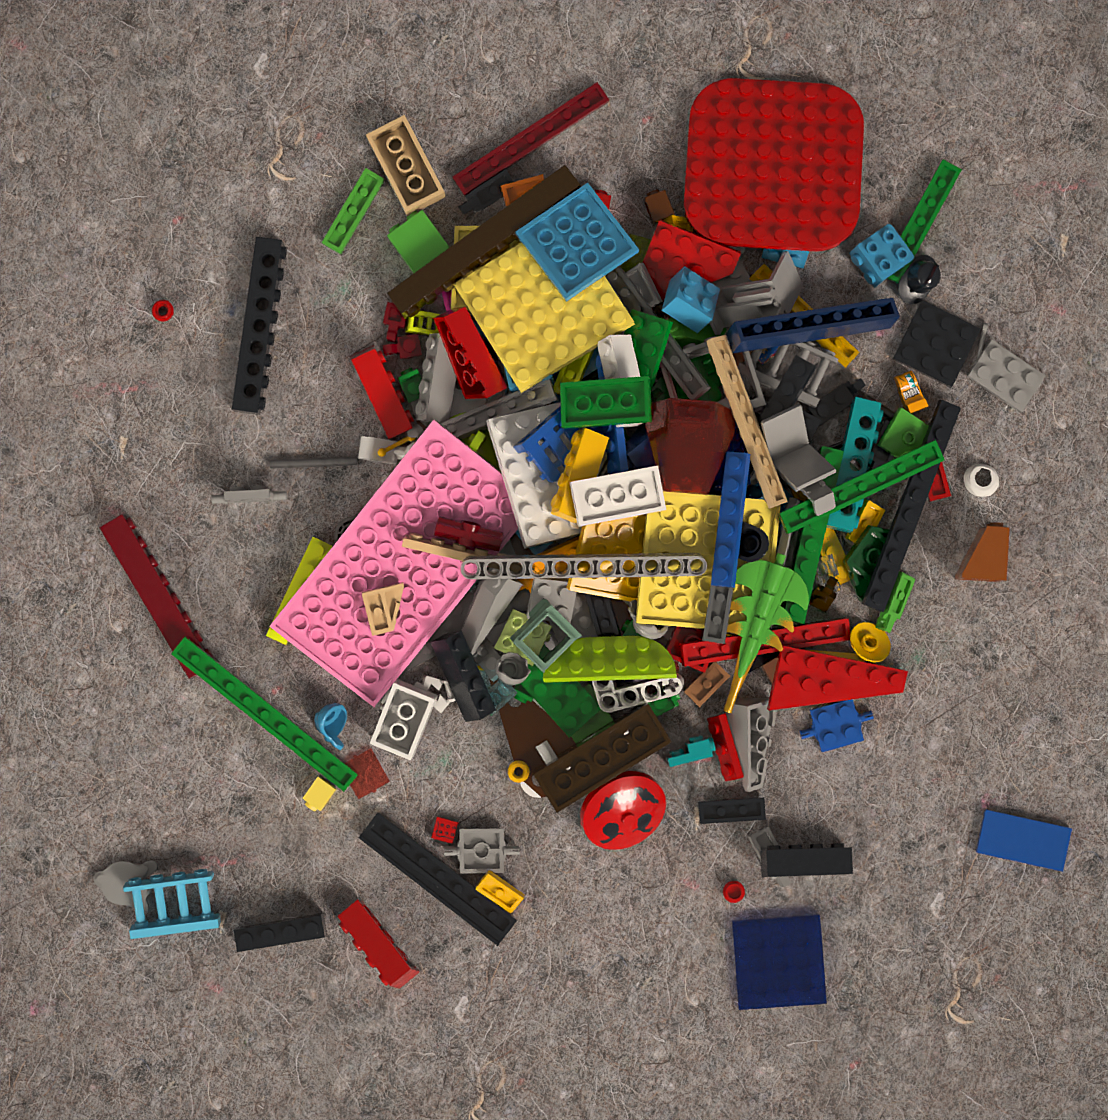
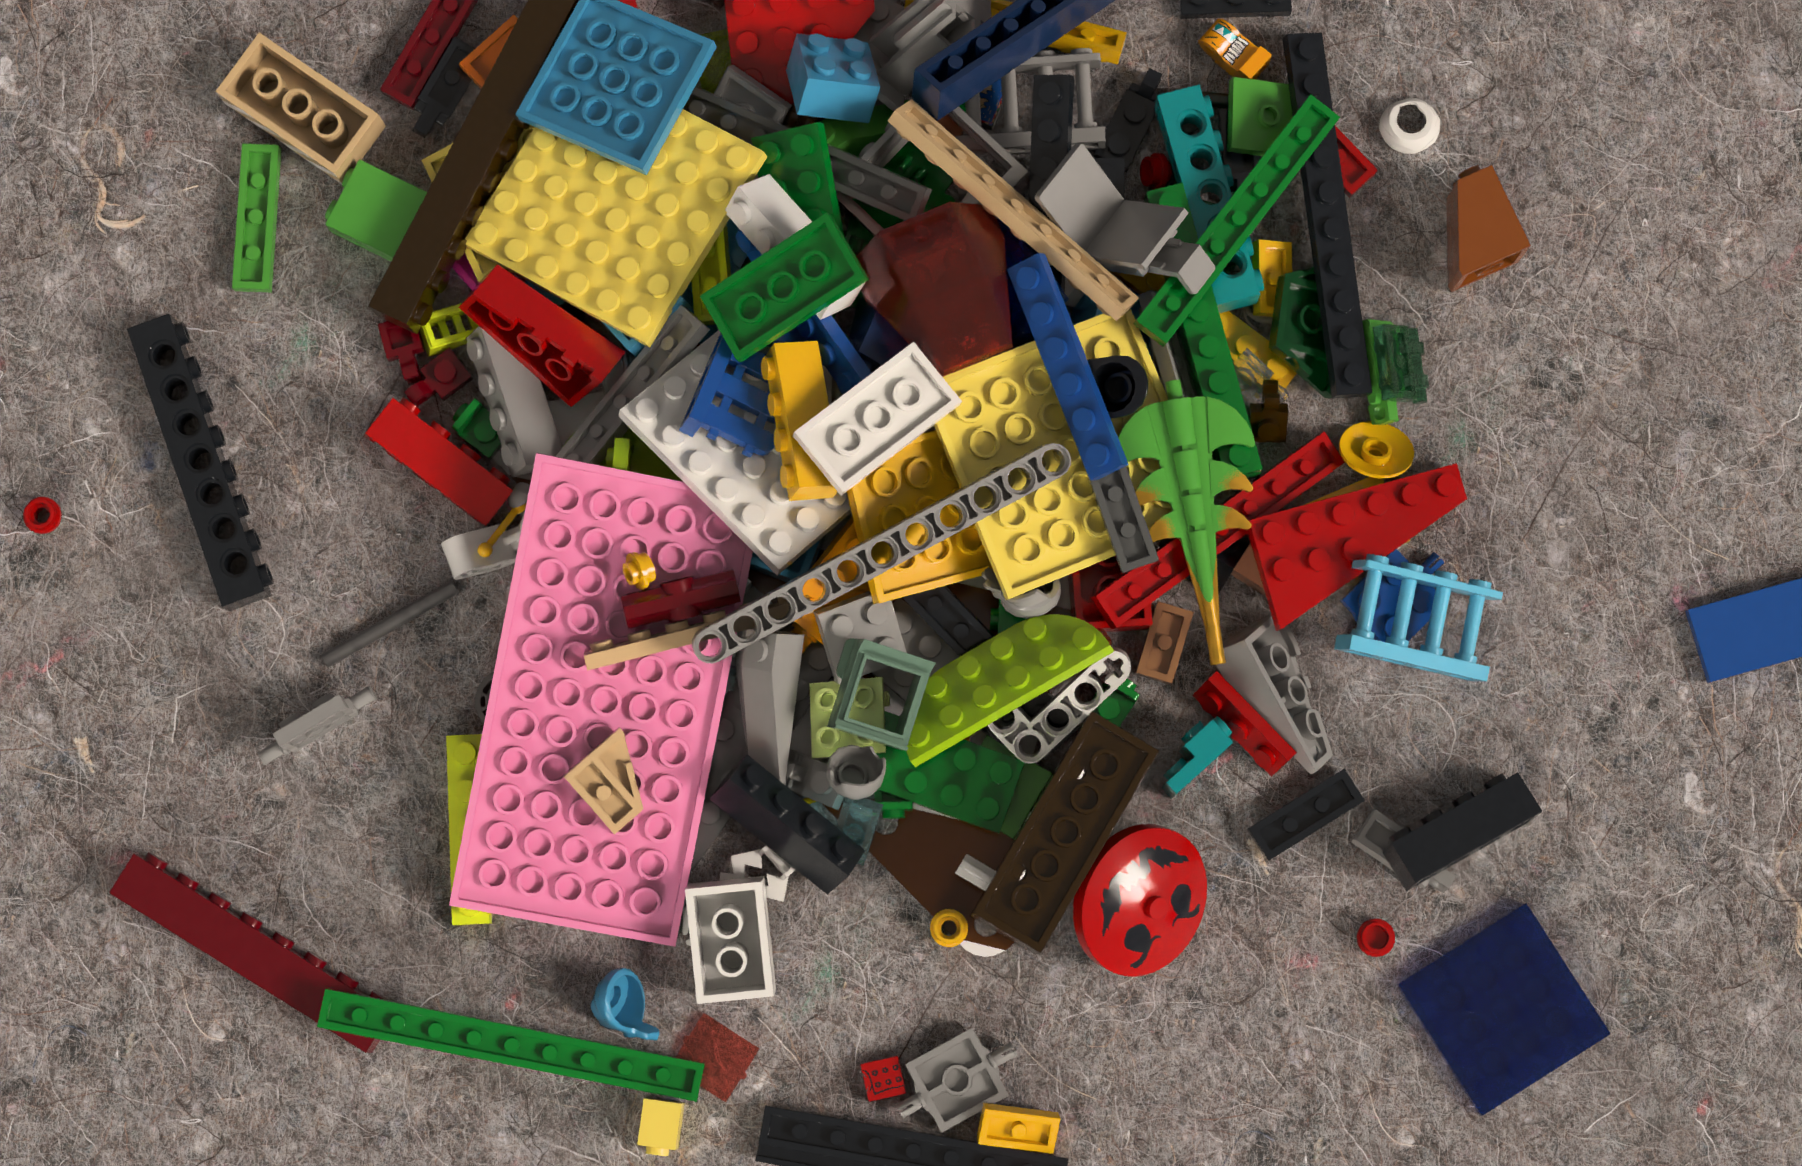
camera: 20 degrees left, 5 degrees down
none -> yellow plate [623,552,656,590]
none -> red plate [1140,153,1172,190]
none -> medium azure fence [1334,554,1503,682]
none -> clear green plate [1373,324,1429,404]

